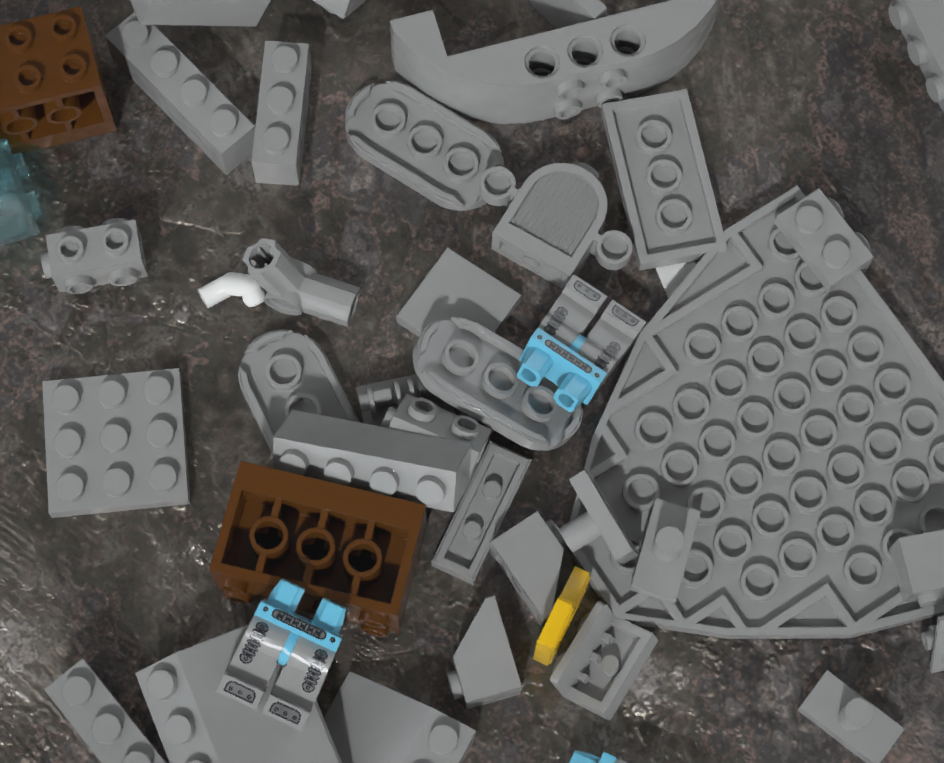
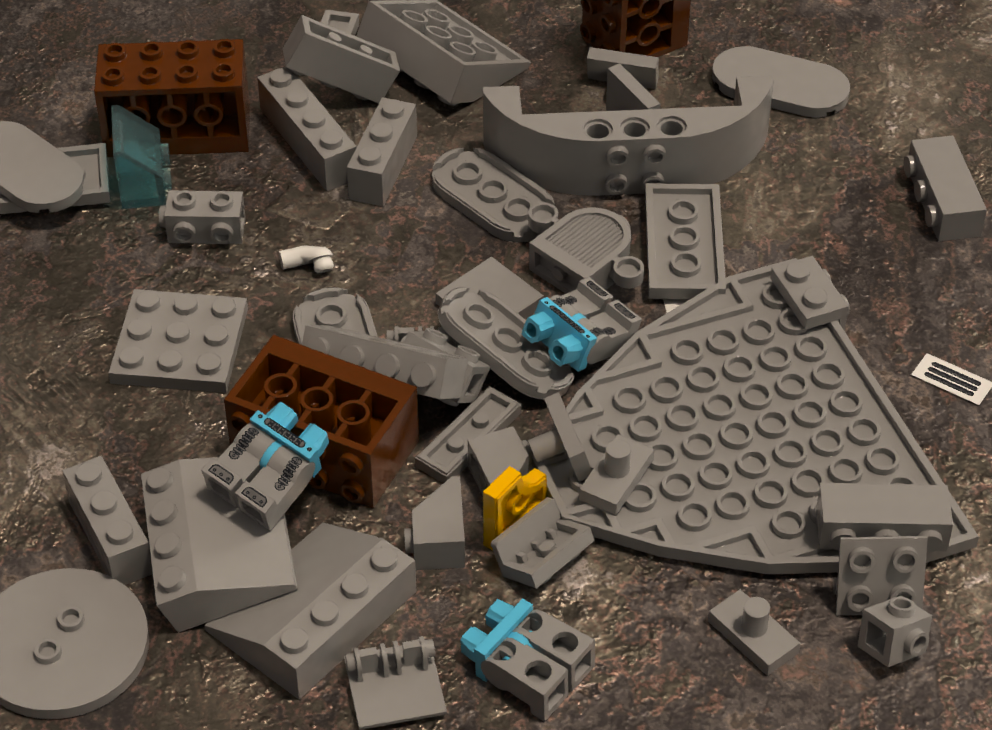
camera: 15 degrees right, 25 degrees down
light grey piece [242,238,360,327] -> none

